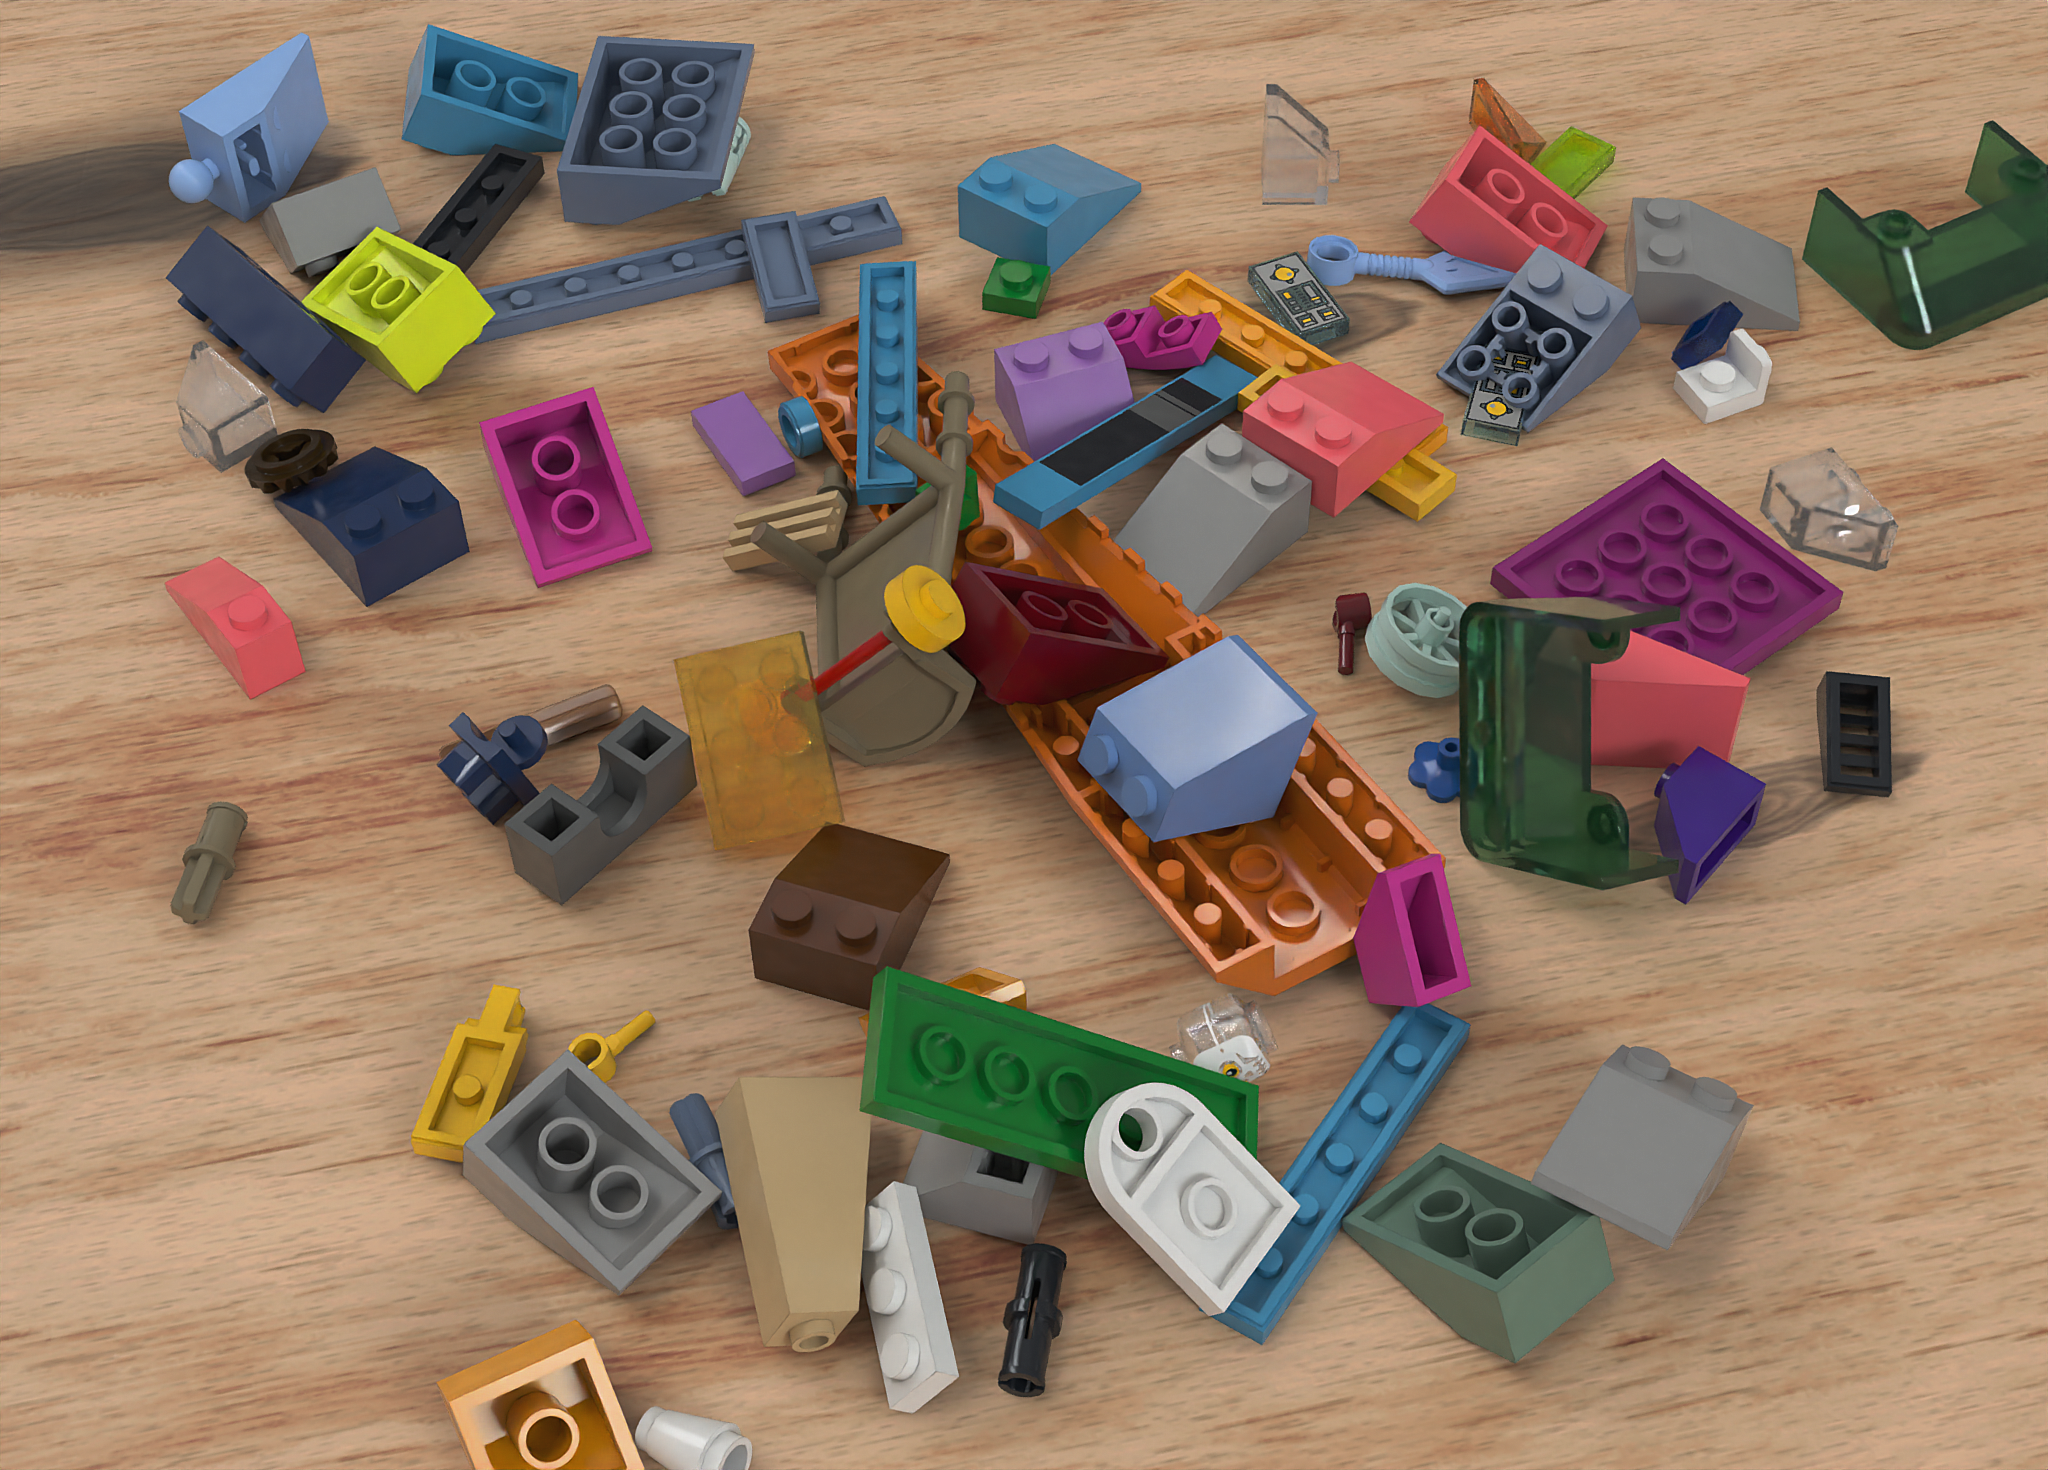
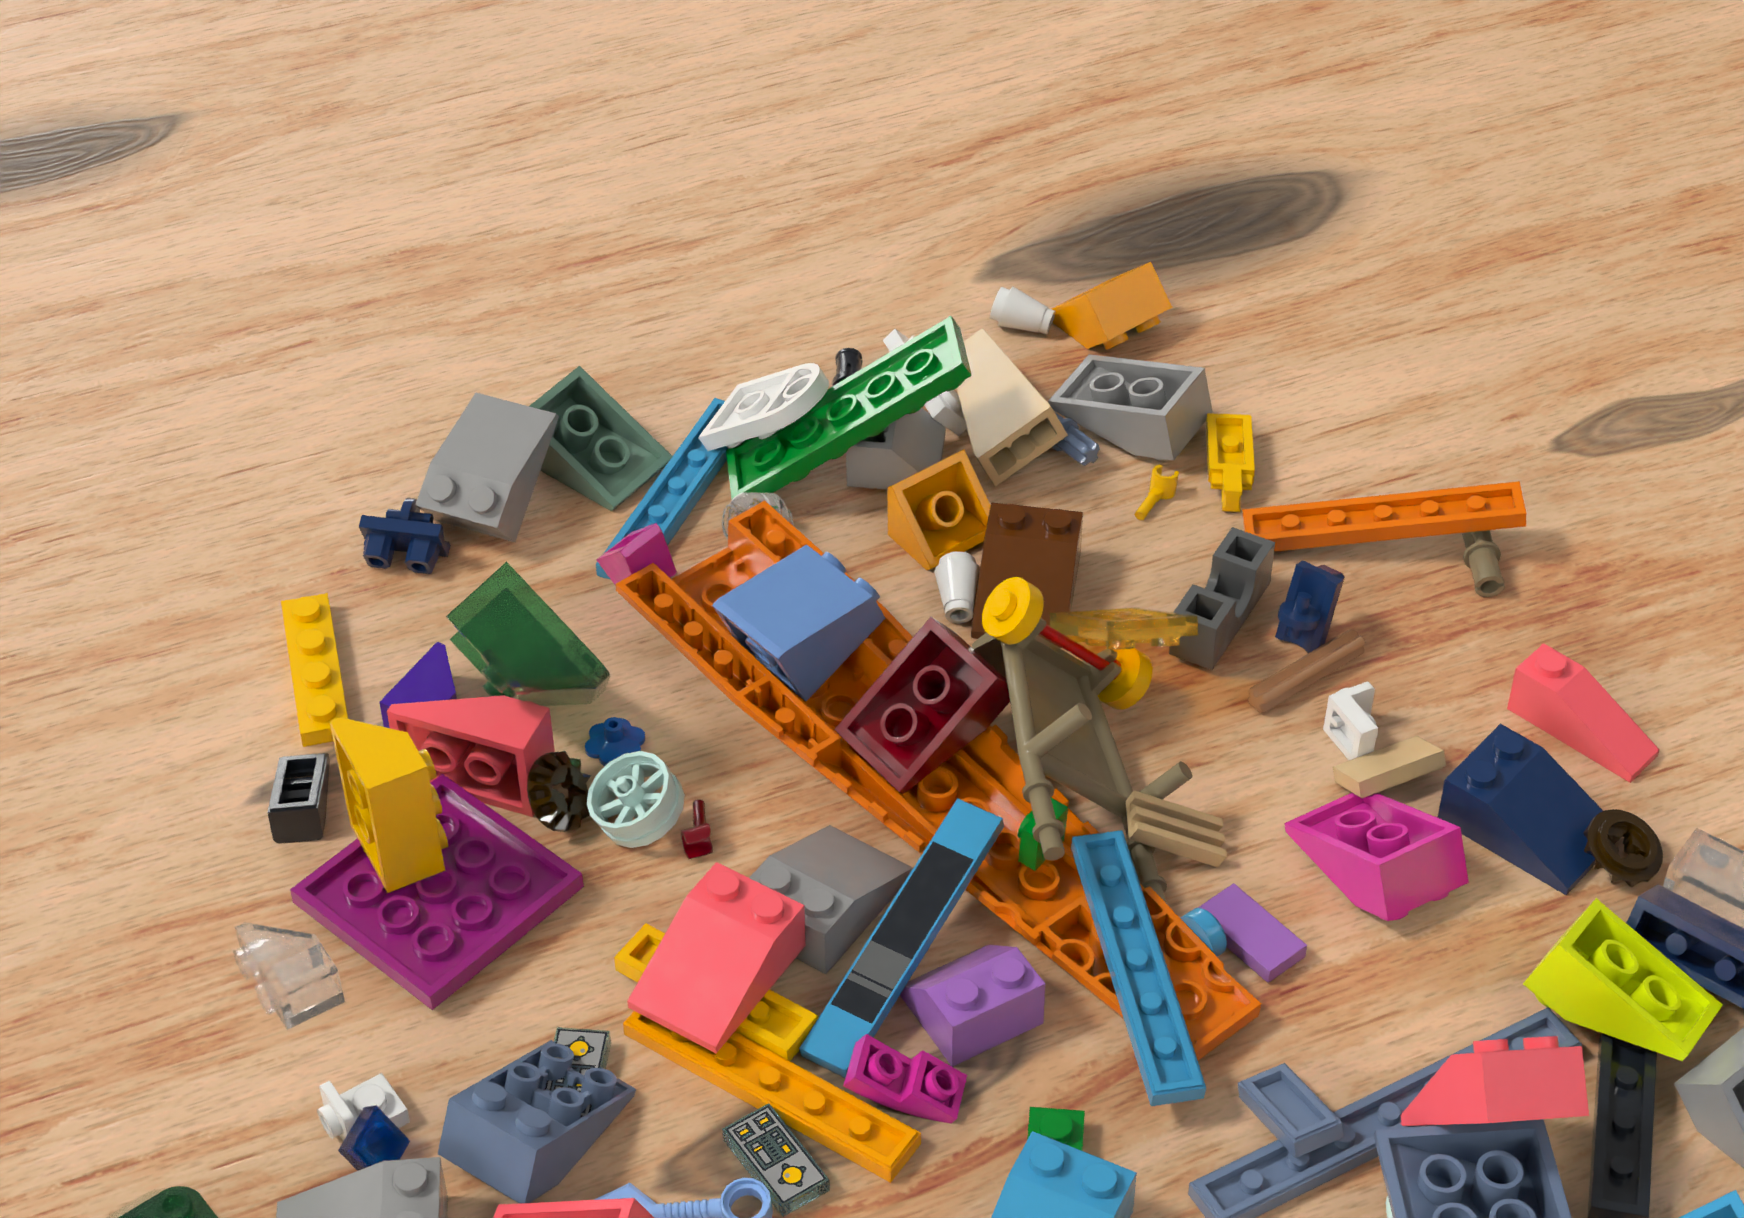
camera: 170 degrees right, 5 degrees down
none -> yellow plate [281,593,348,747]
none -> yellow slope [329,717,448,893]
none -> dark blue hips [359,498,451,574]
none -> white cone [935,552,980,624]
none -> orange plate [1242,481,1527,552]
none -> white bracket [1323,682,1378,760]
none -> tan tile [1333,736,1446,798]
none -> coral slope [1401,1036,1589,1126]

